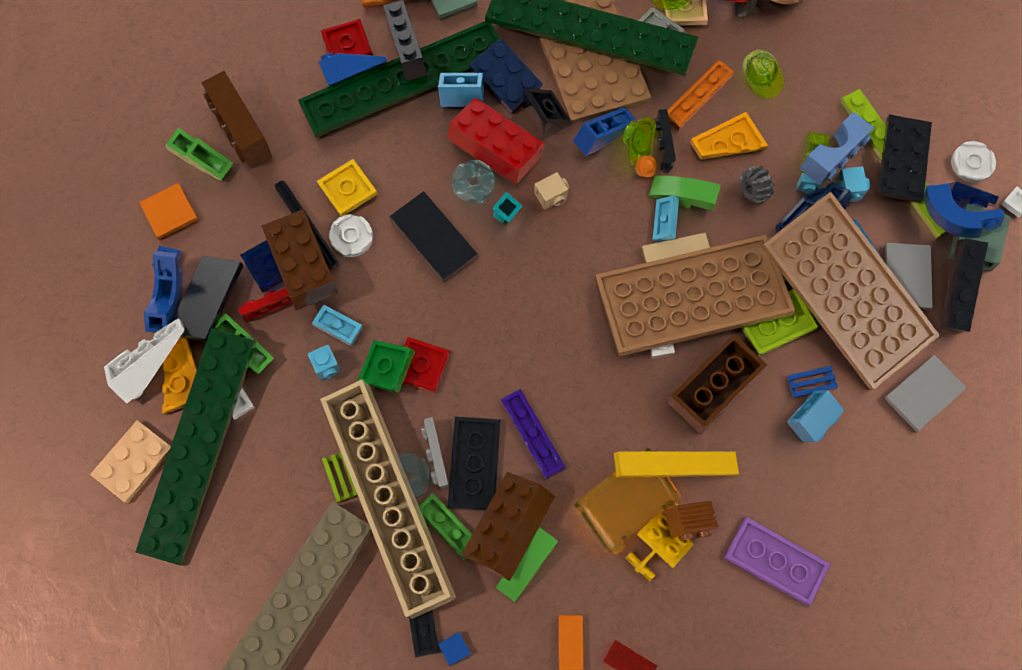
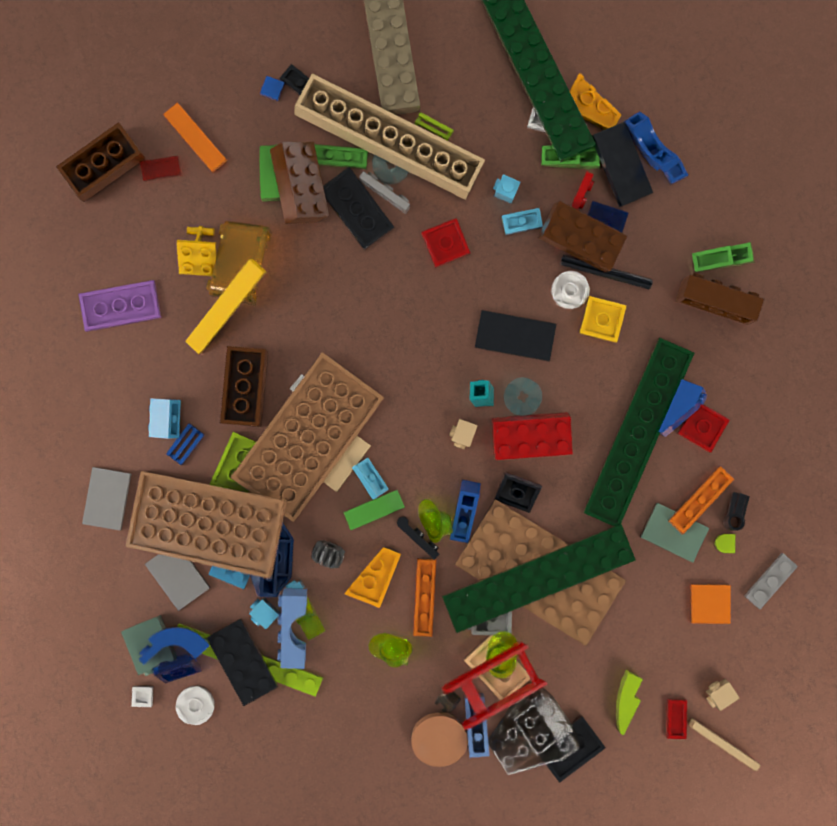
camera: 135 degrees right, 15 degrees up
light nougat plate [90,420,171,504] -> none
white wedge [104,318,185,403] -> none
orange tile [139,183,198,240] -> none
green plate [357,340,415,394] -> none
black brick [383,0,427,81] -> none
dark azure brick [438,73,485,107] -> none
dark blue plate [469,38,543,113] -> none
dark purple tile [500,389,566,480] -> none
orange tile [635,156,657,177] -> none
dark orange brick [664,501,719,541] -> none
black brick [939,238,988,332] -> none

